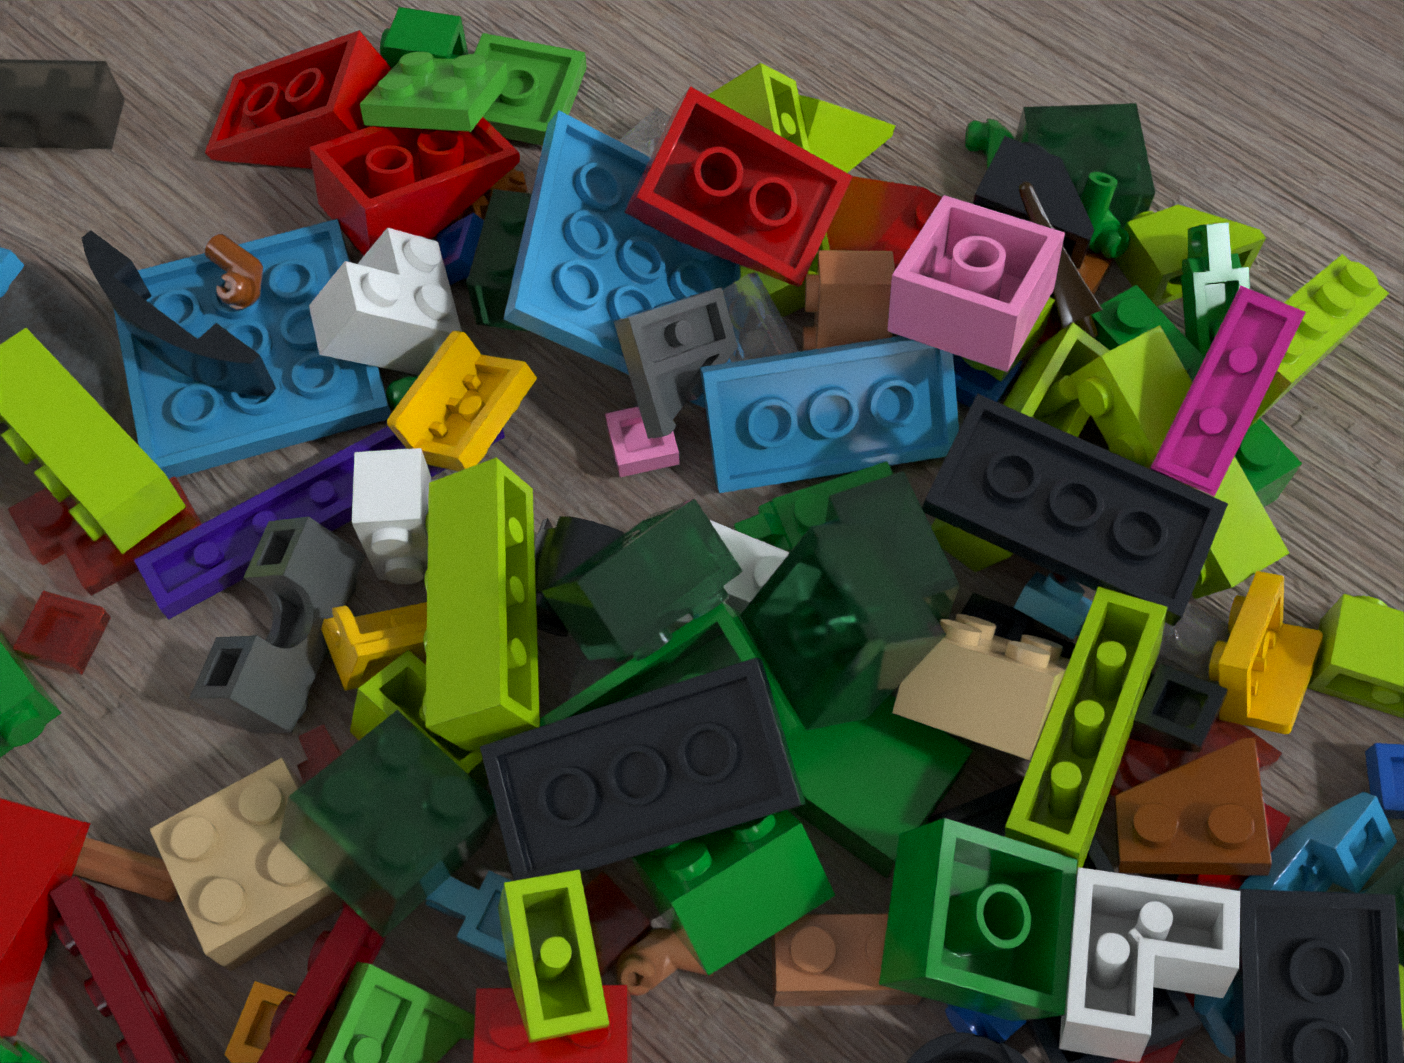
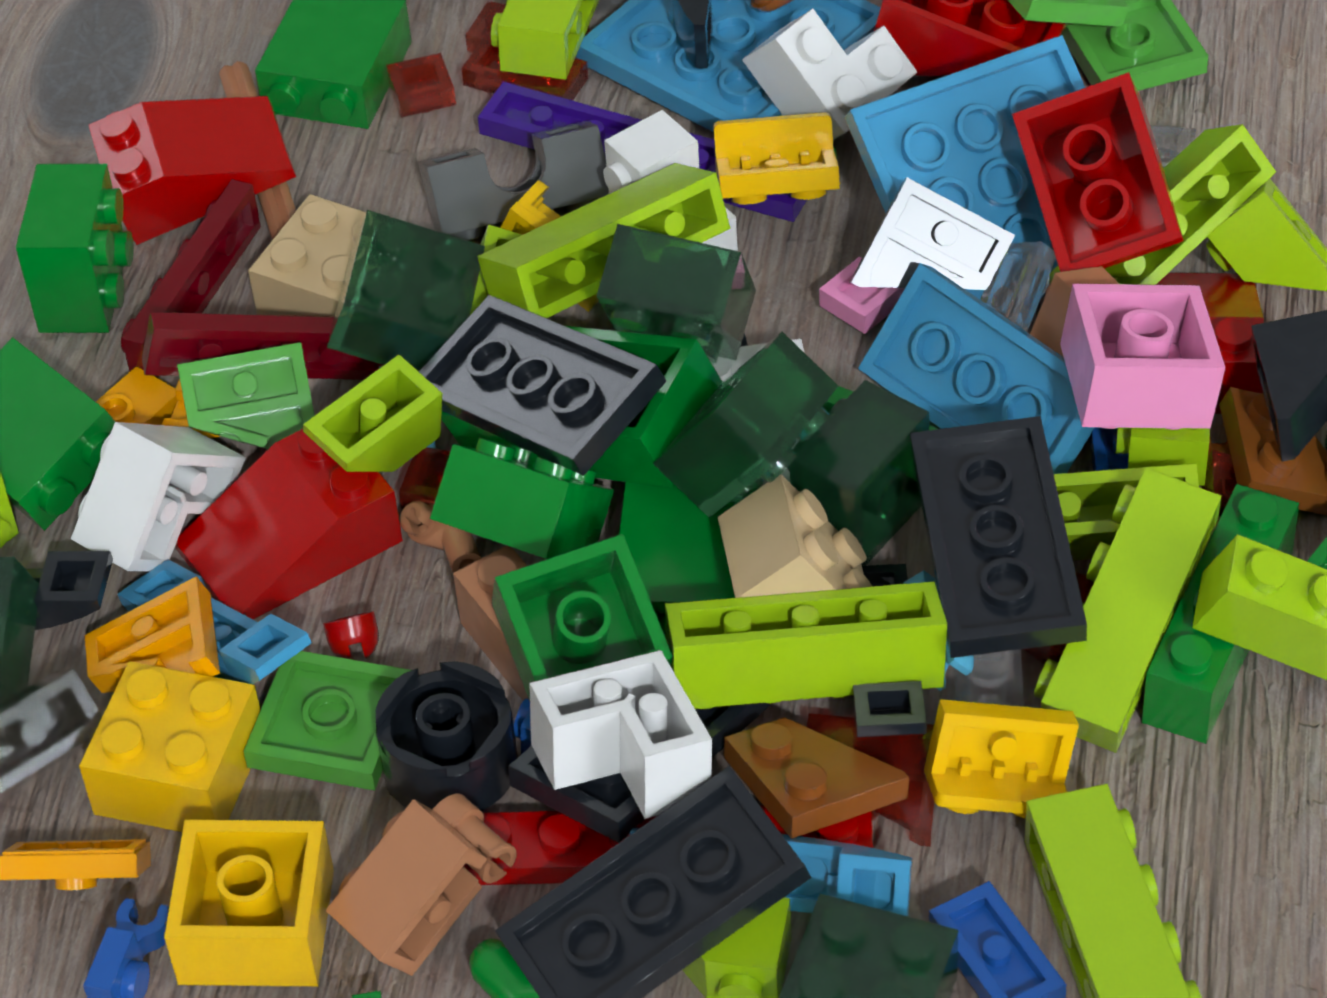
camera: 60 degrees right, 15 degrees down
dark brown piece [1019,182,1103,338] -> none
dark pink tile [1150,286,1306,497] -> none

